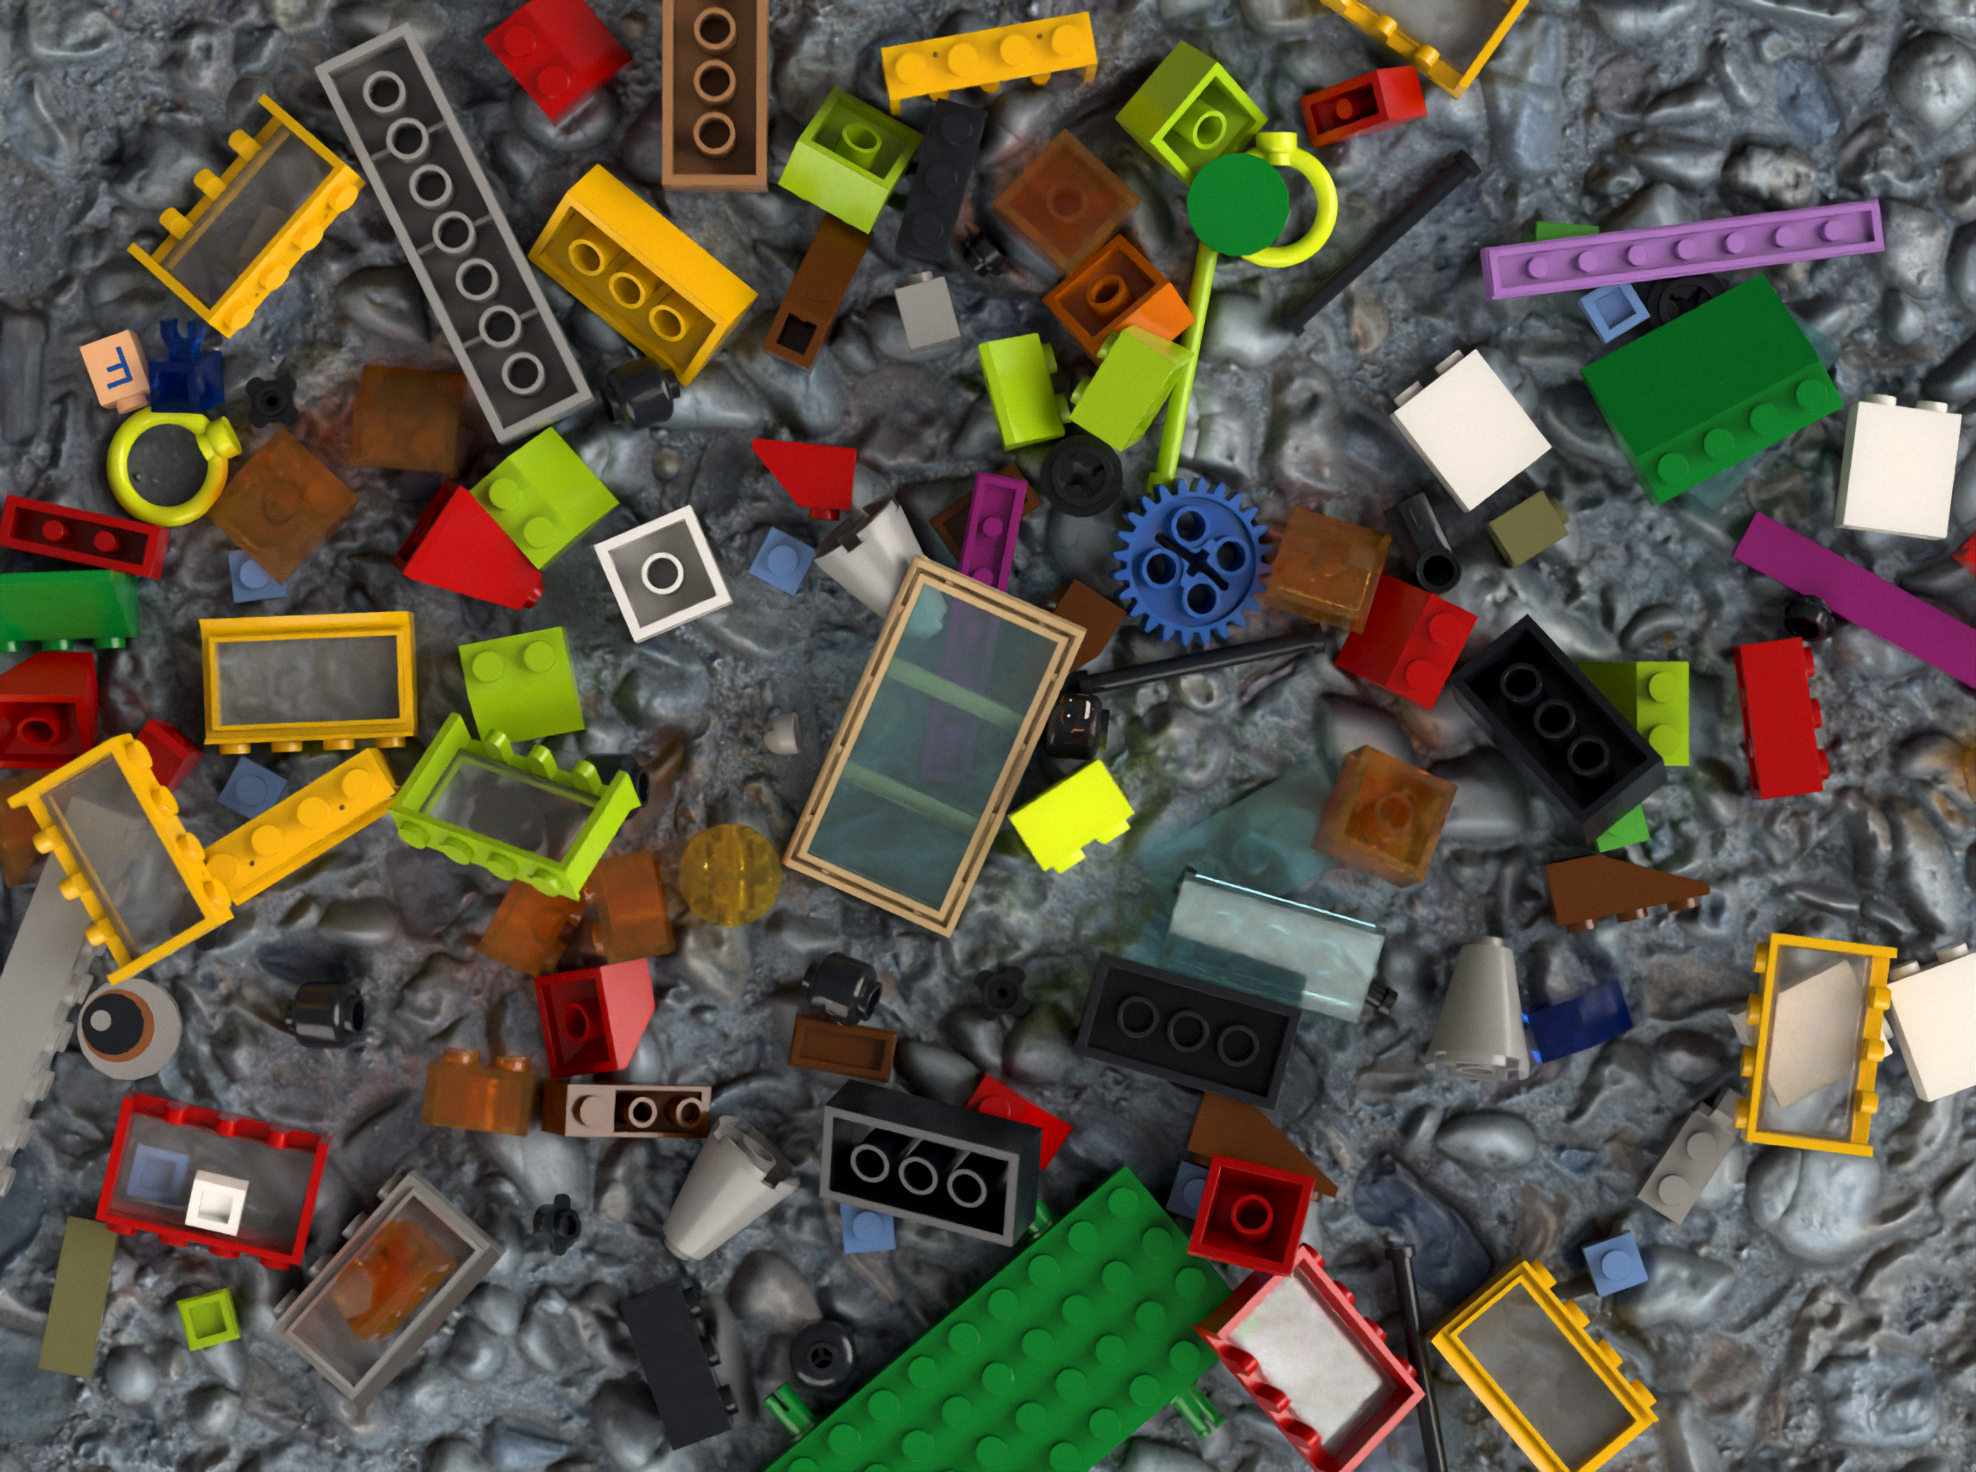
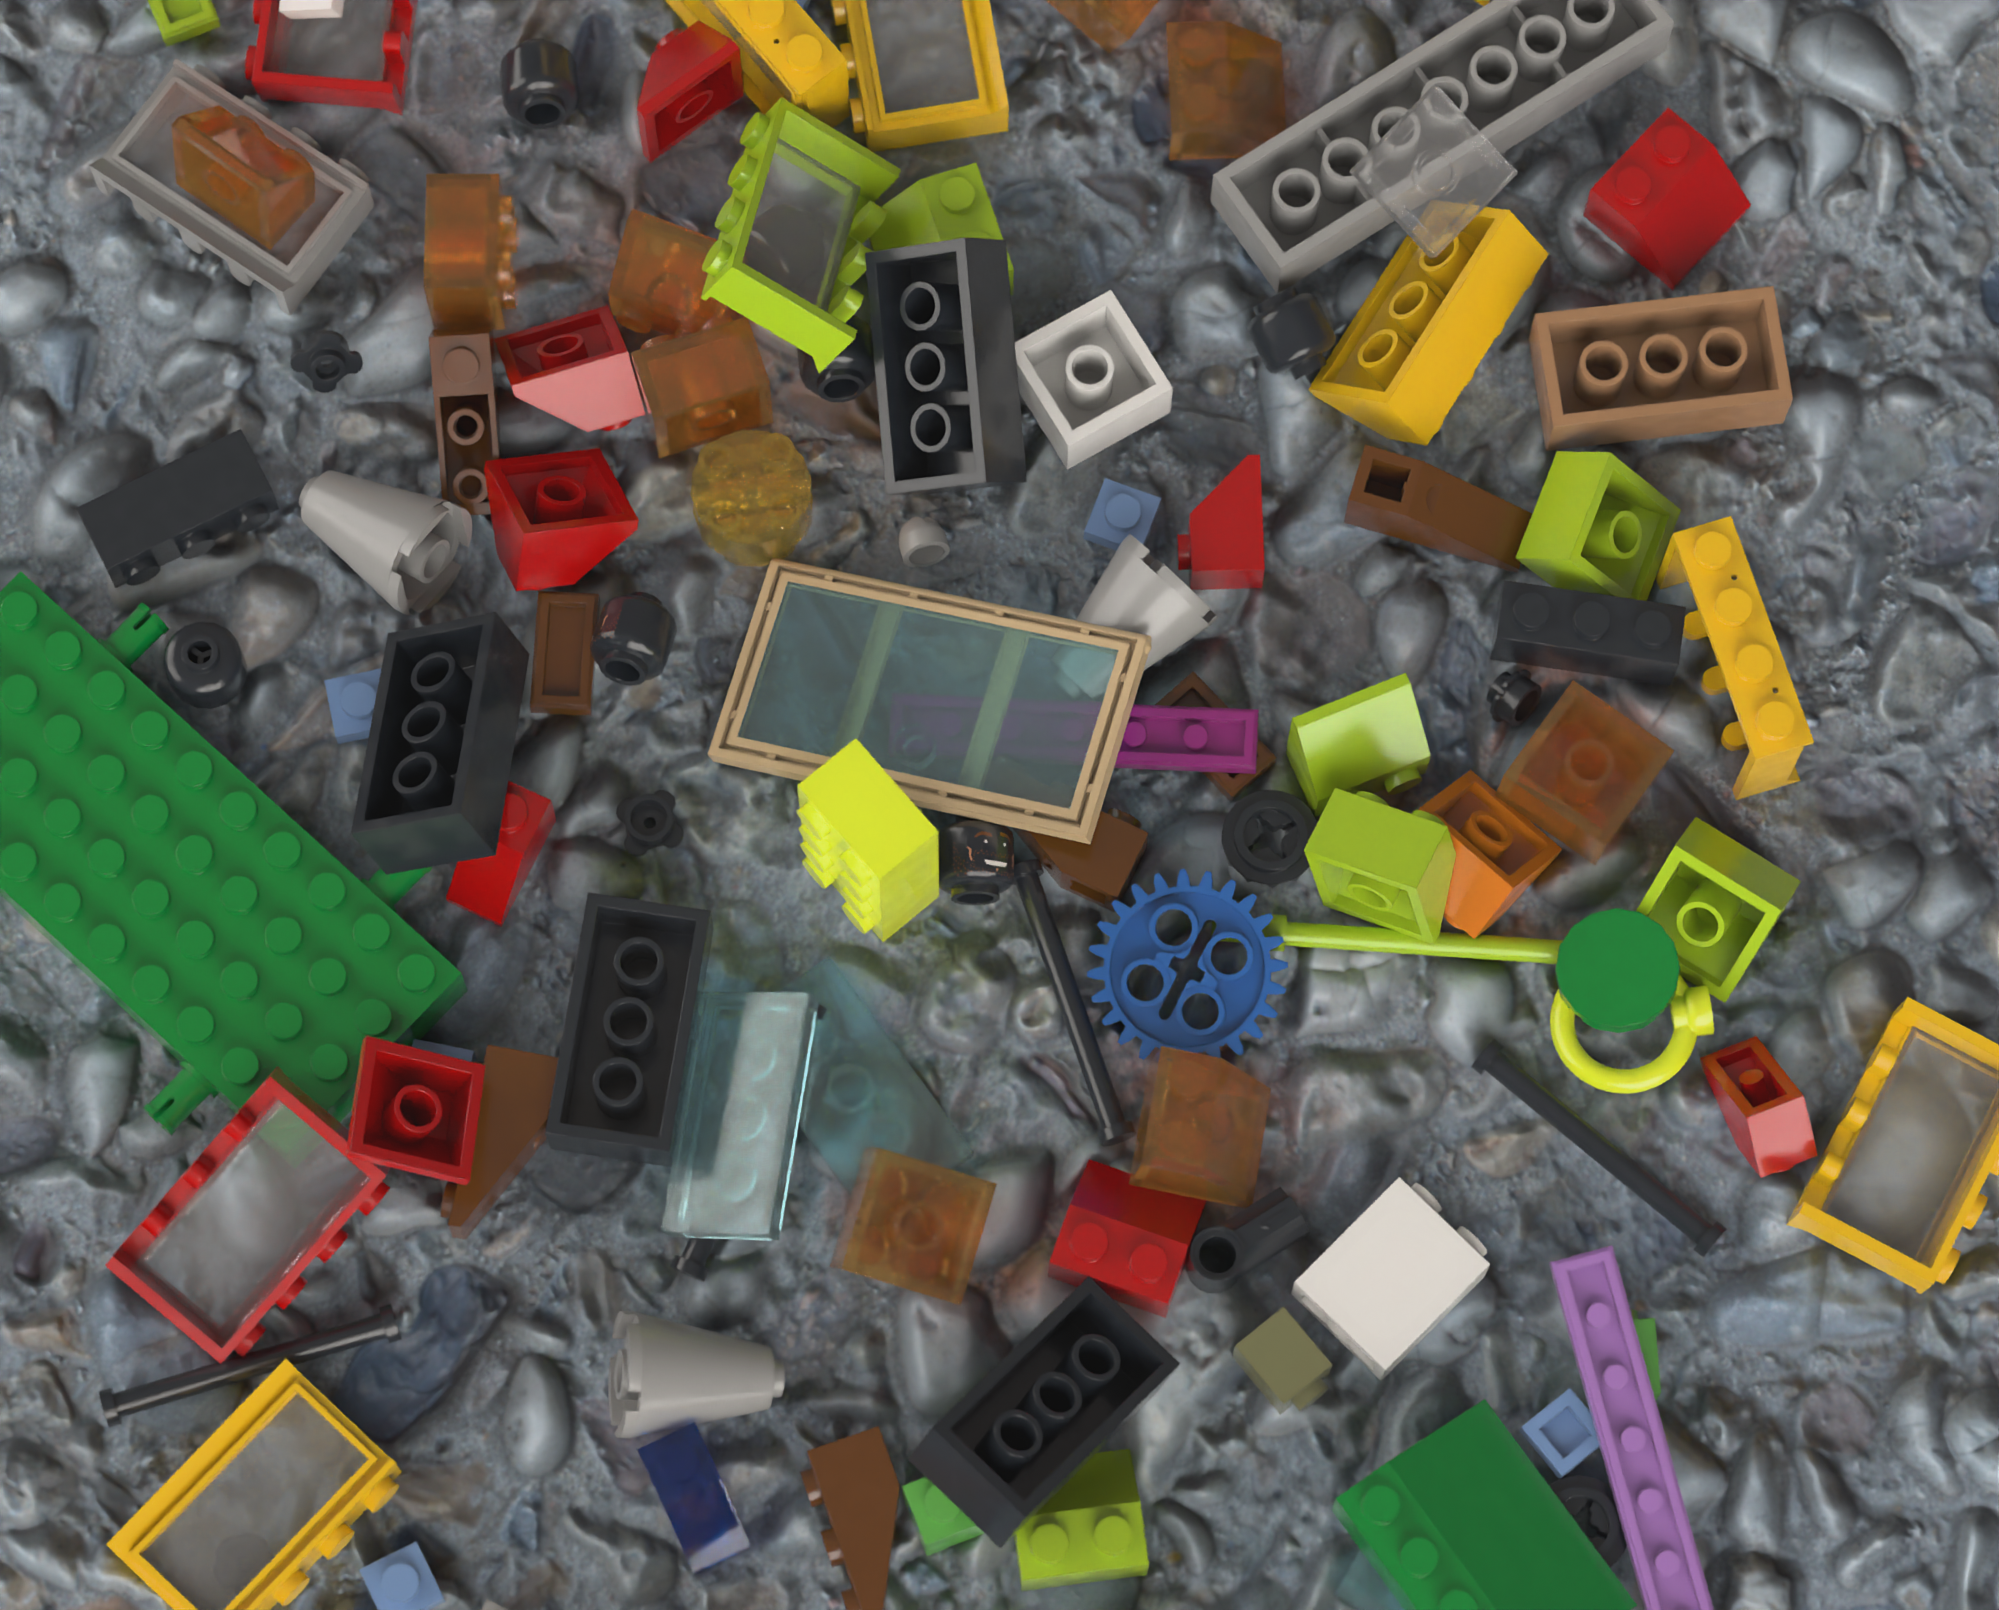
camera: 85 degrees right, 15 degrees down
red slope [391,476,546,611] -> none
lime slope [469,426,620,572] -> none
light grey brick [894,271,961,354] -> none
none -> red slope [484,448,639,591]
none -> red slope [637,20,744,163]
none -> black brick [865,238,1027,495]
none -> clear tile [1349,86,1518,258]

